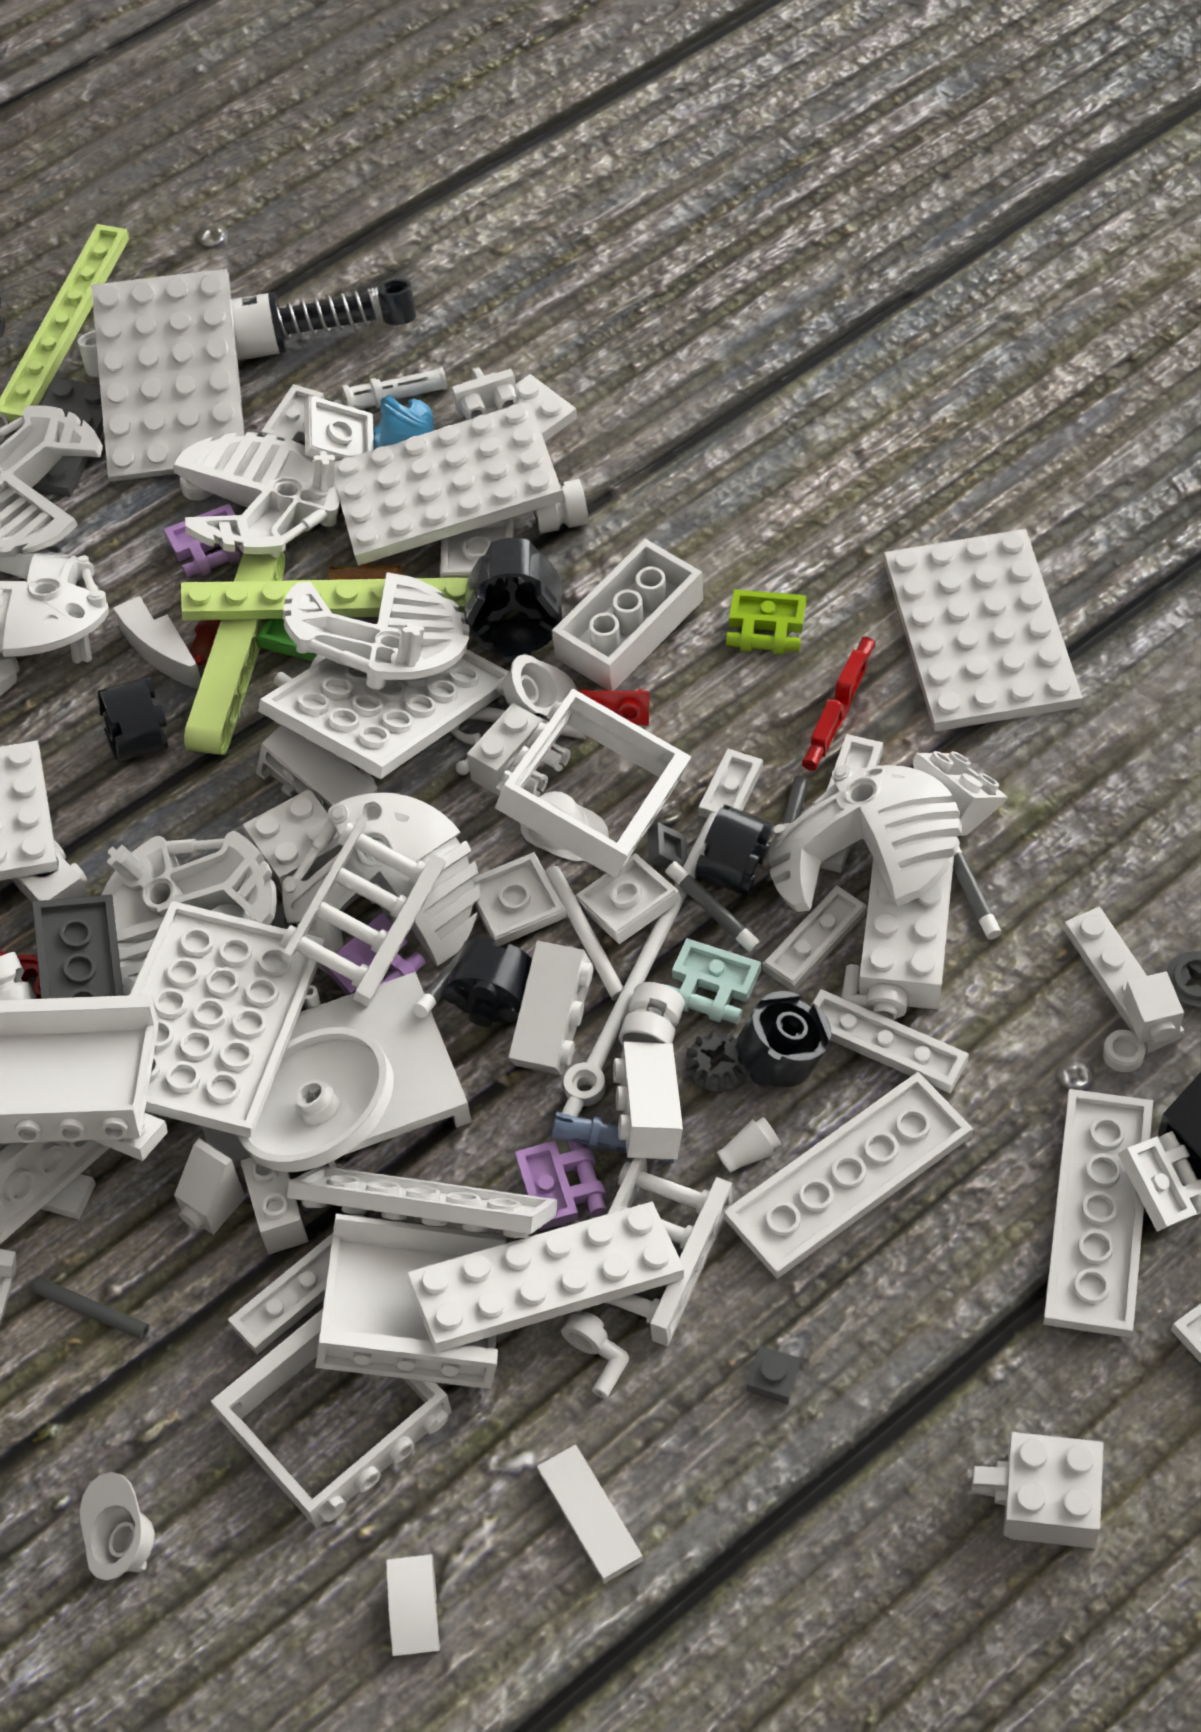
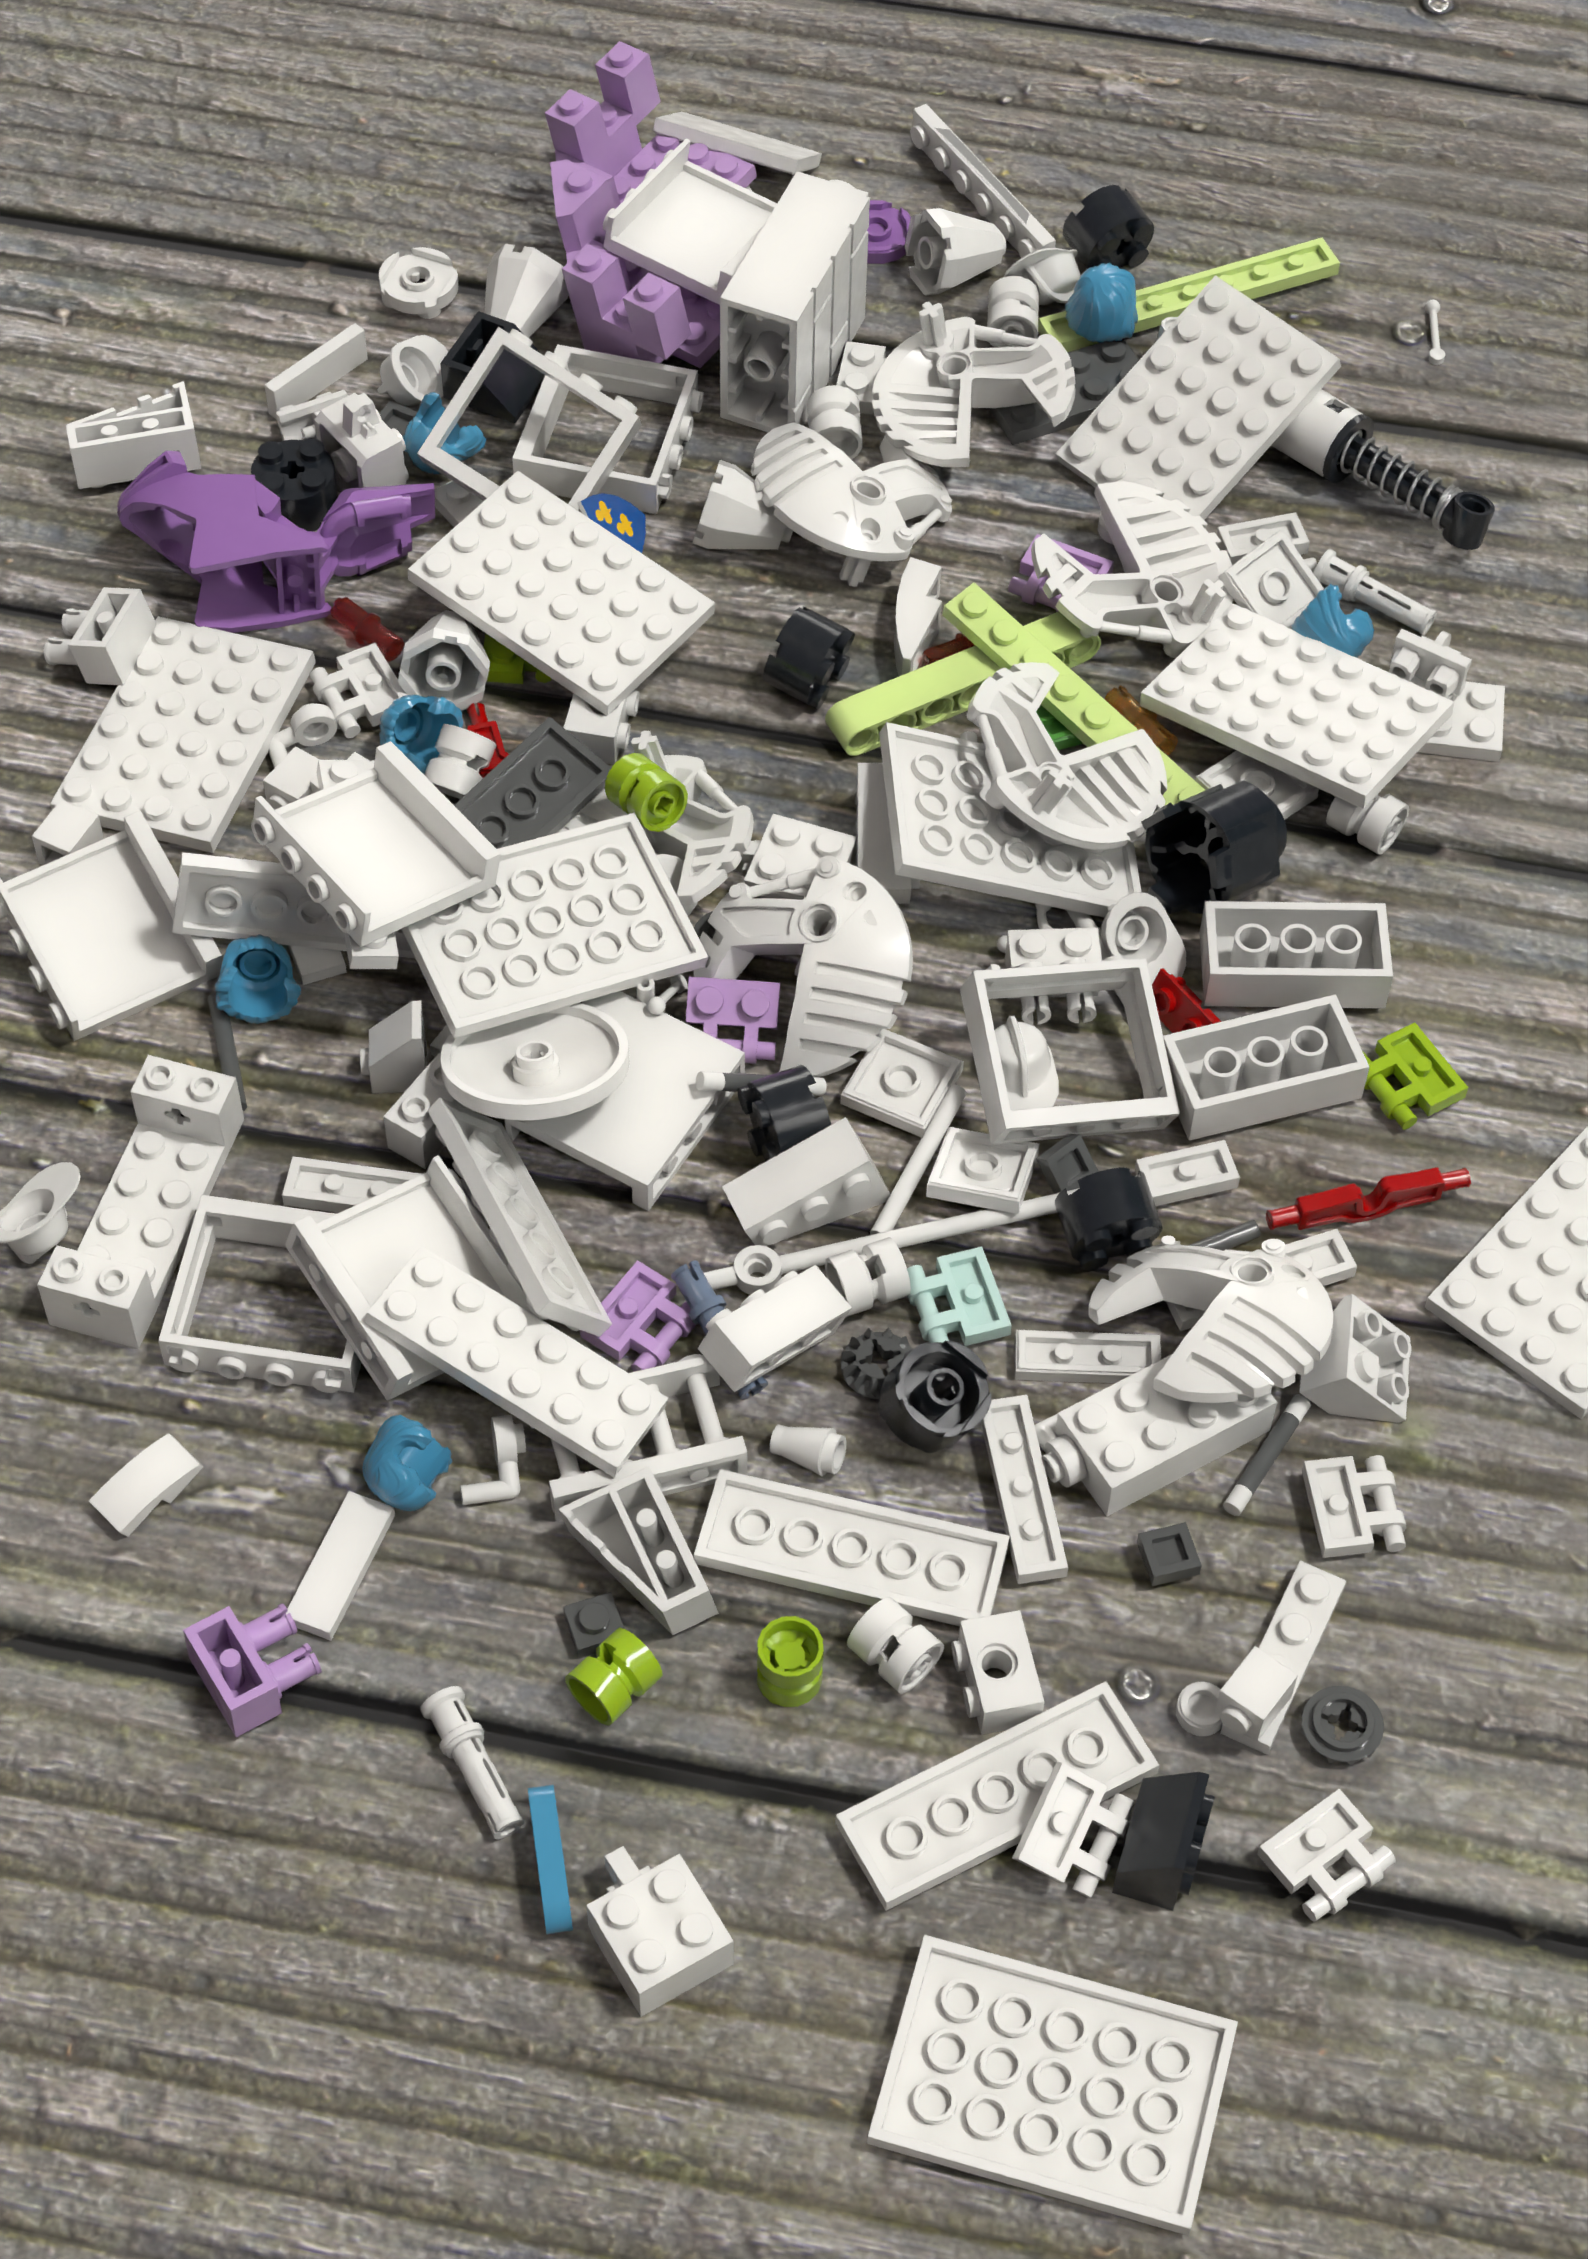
camera: 45 degrees right, 0 degrees up
white fence [279,814,447,1007] -> none
dark grey bar [665,861,761,953] -> none
none -> white plate [37,1055,244,1349]
none -> lavender brick [183,1604,322,1737]
none -> dark azure hair [215,934,301,1024]
none -> dark azure hair [362,1415,452,1511]
none -> white pin [420,1686,524,1839]
none -> dark azure beam [527,1785,573,1934]
none -> white wedge [558,1466,719,1635]
none -> lime wheel [565,1627,663,1726]
none -> lime wheel [605,753,688,832]
none -> white hinge [648,974,688,1014]
none -> lime wheel [757,1616,824,1707]
none -> white wheel [847,1596,944,1694]
none -> white brick [952,1610,1044,1735]
none -> dark azure hair [1065,263,1138,343]
none -> dark grey plate [1137,1522,1202,1586]
none -> white brick [1163,994,1369,1141]
none -> white plate [1302,1455,1406,1558]
none -> white hinge [1425,299,1445,365]

